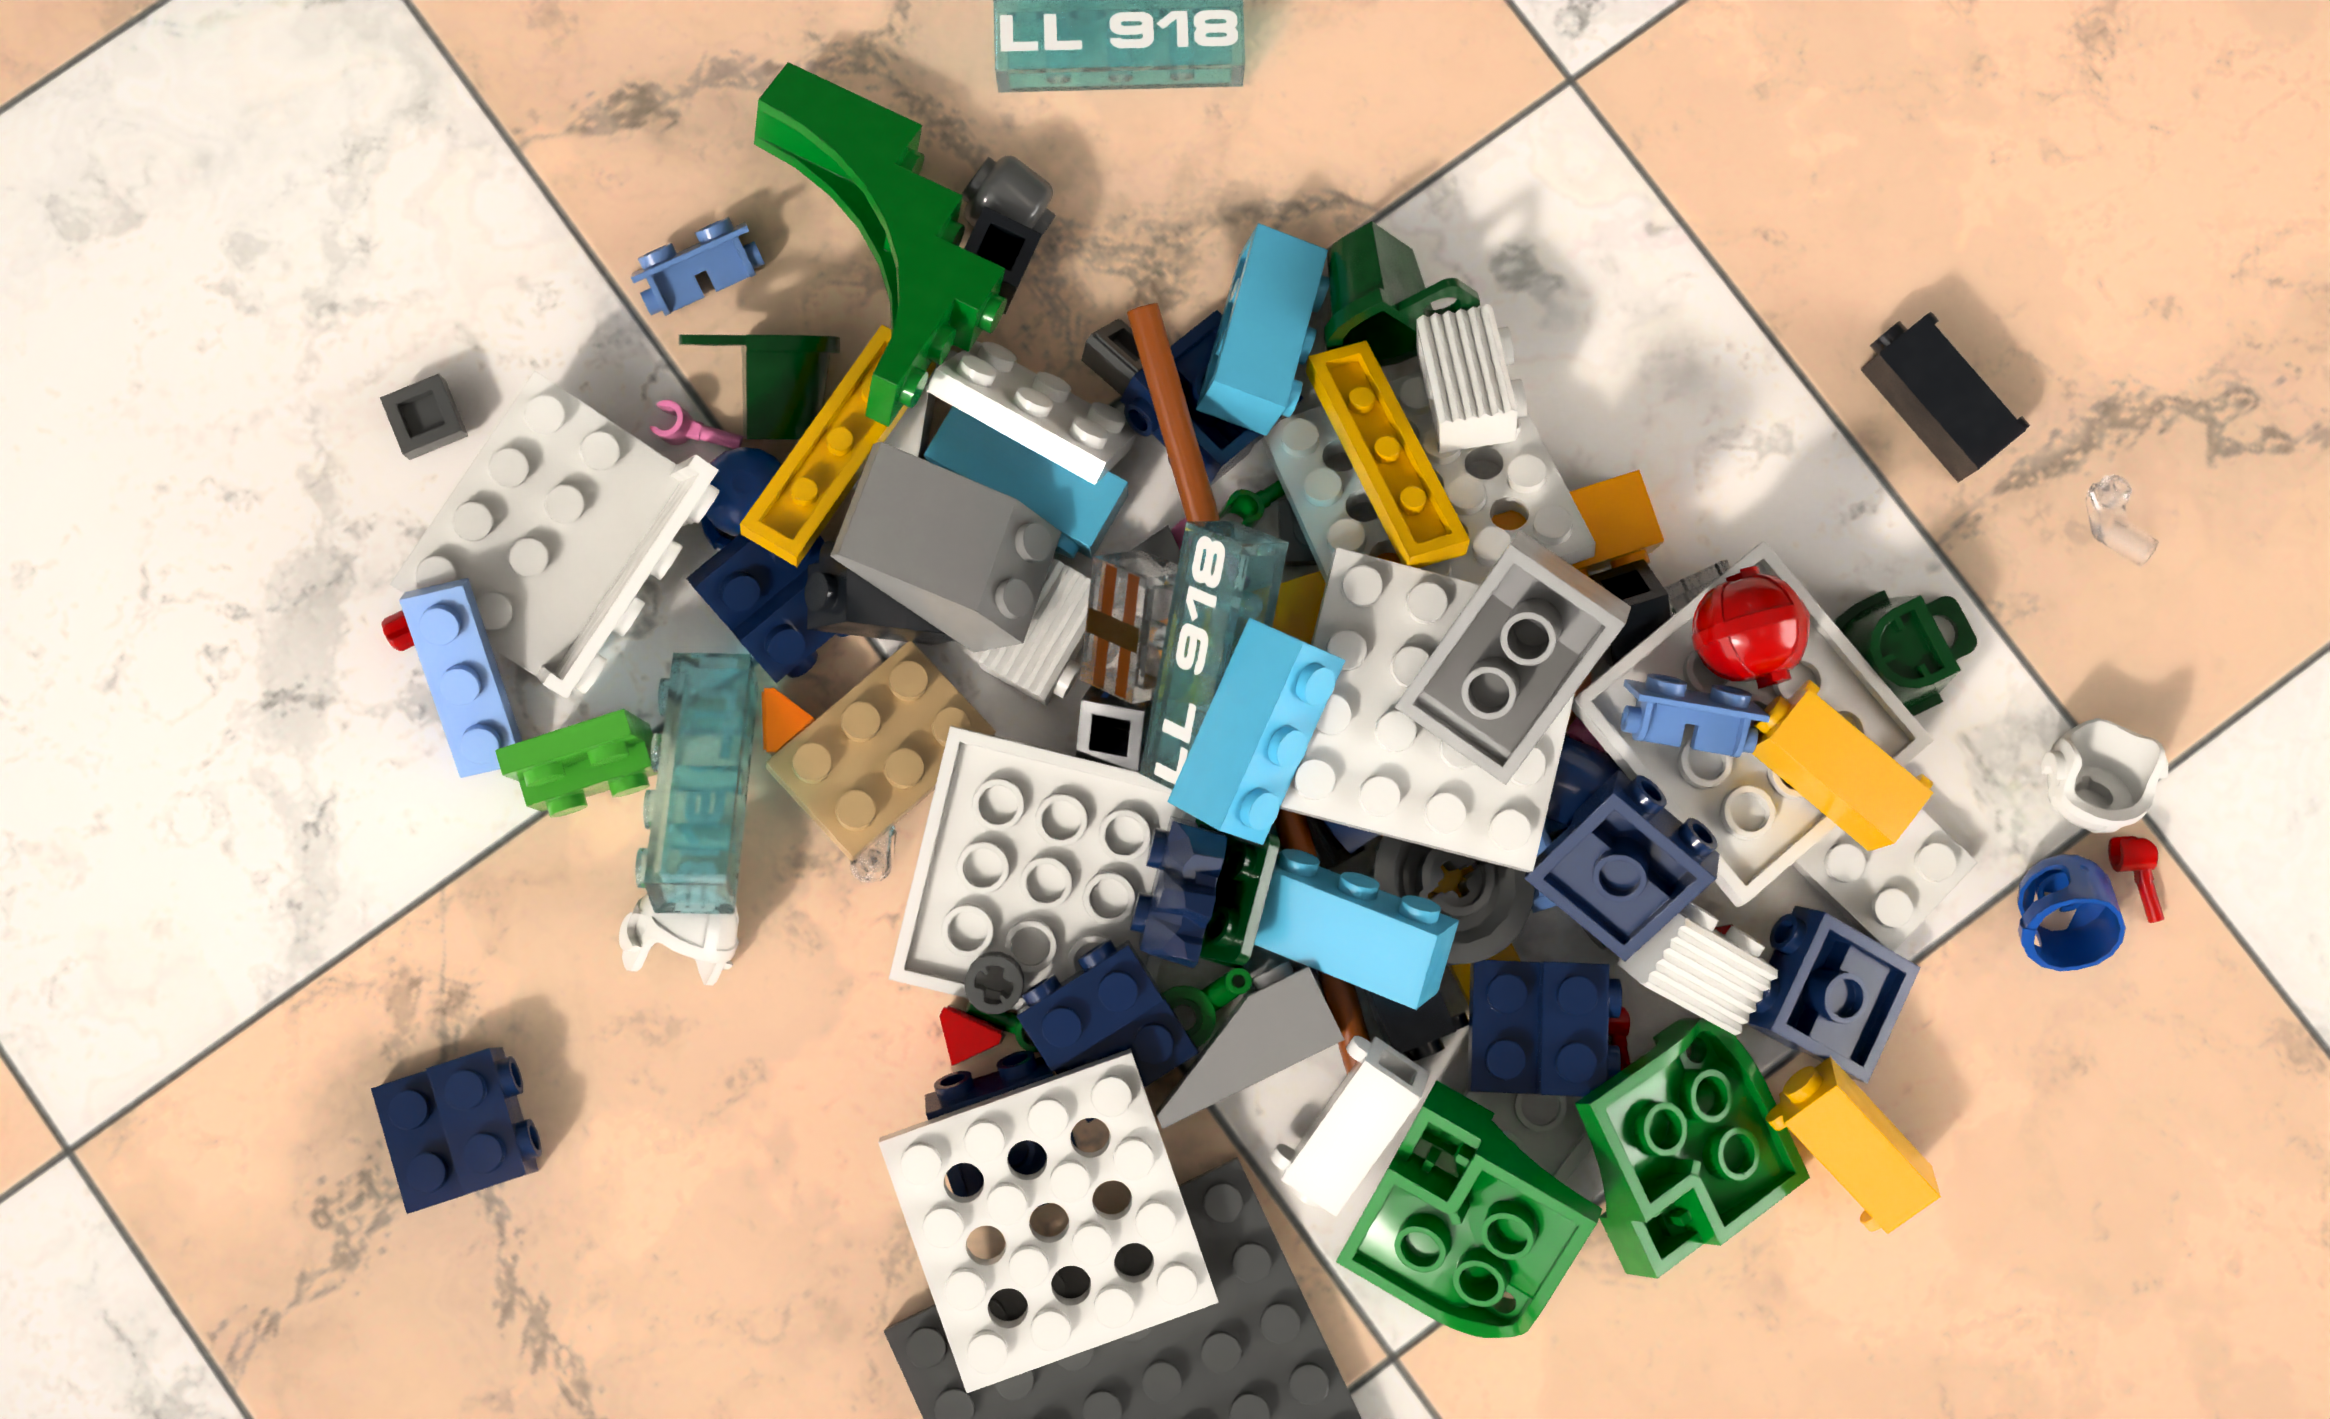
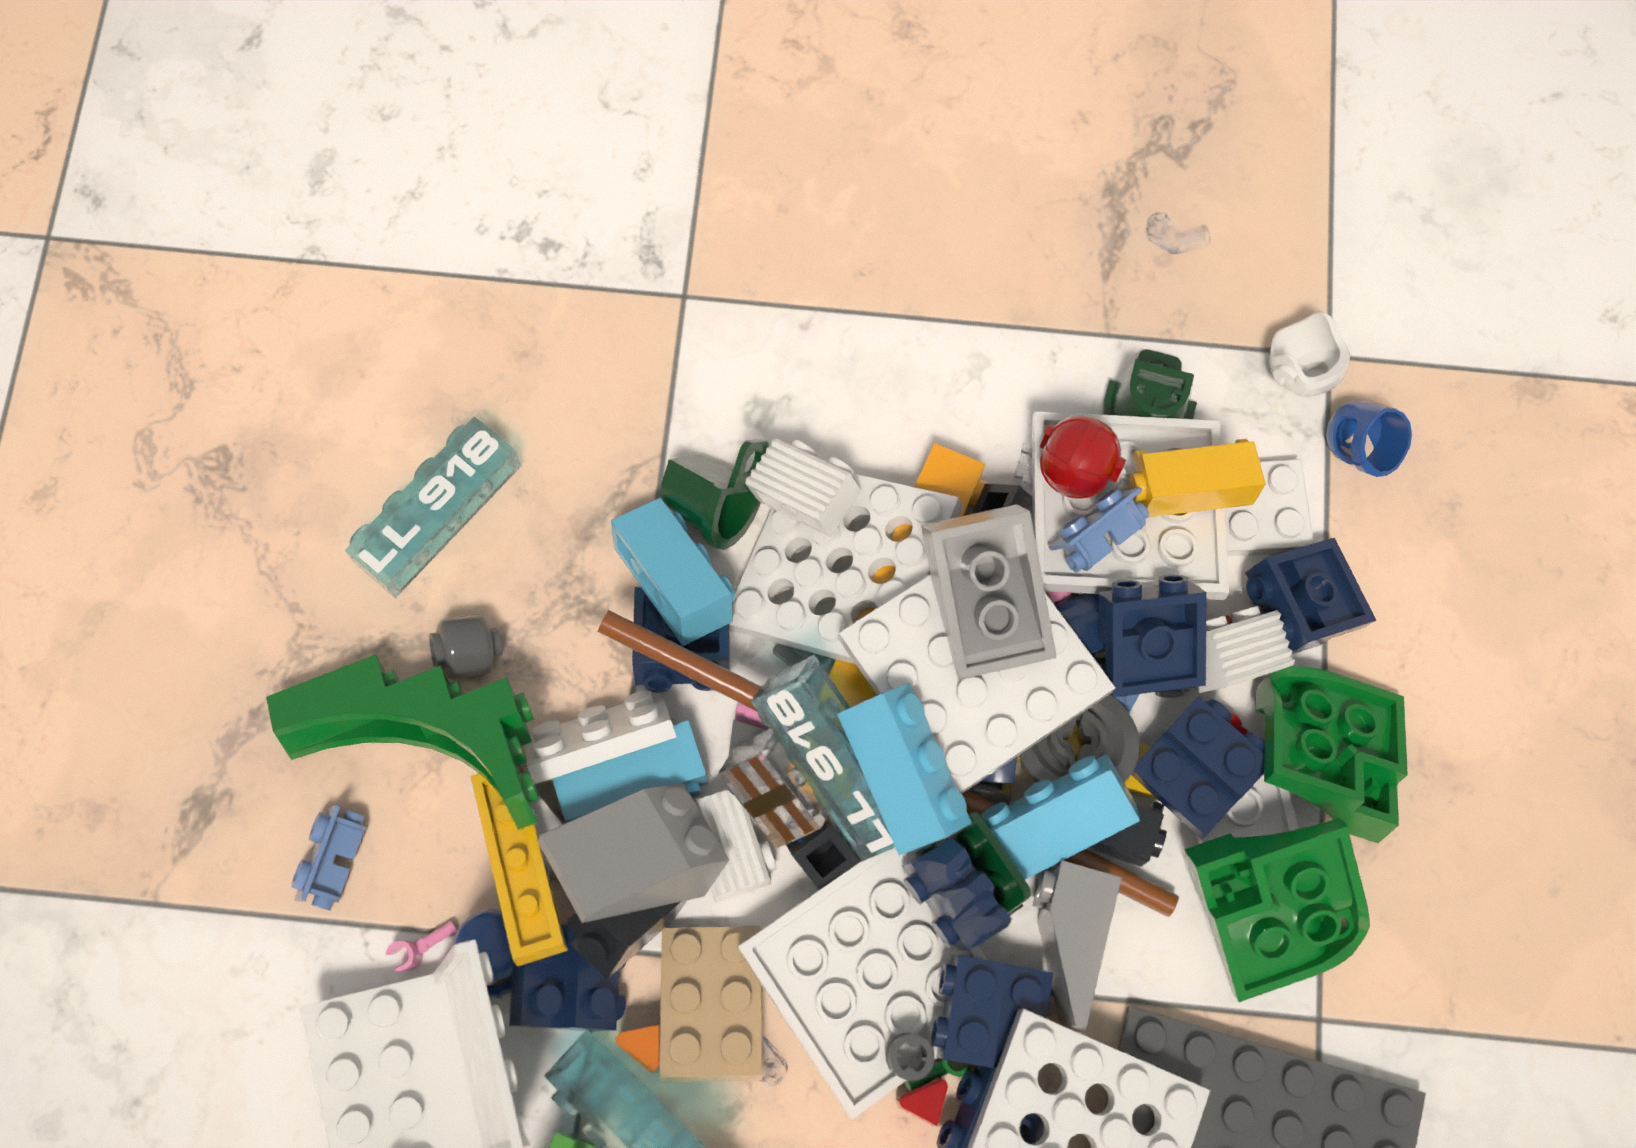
camera: 45 degrees left, 10 degrees down
dark grey plate [380,374,468,460] -> none
dark green container [679,335,840,439] -> none
black brick [964,206,1042,314] -> none
dark grey slope [1081,319,1143,396] -> none
green plate [1163,968,1252,1048] -> none
green hand [1219,480,1285,540] -> none
white brick [1270,1036,1430,1217] -> none
yellow plate [1306,340,1470,568] -> none
yellow brick [1766,1056,1941,1234] -> none
black brick [1861,312,2030,483] -> none
red hand [2108,836,2165,923] -> none

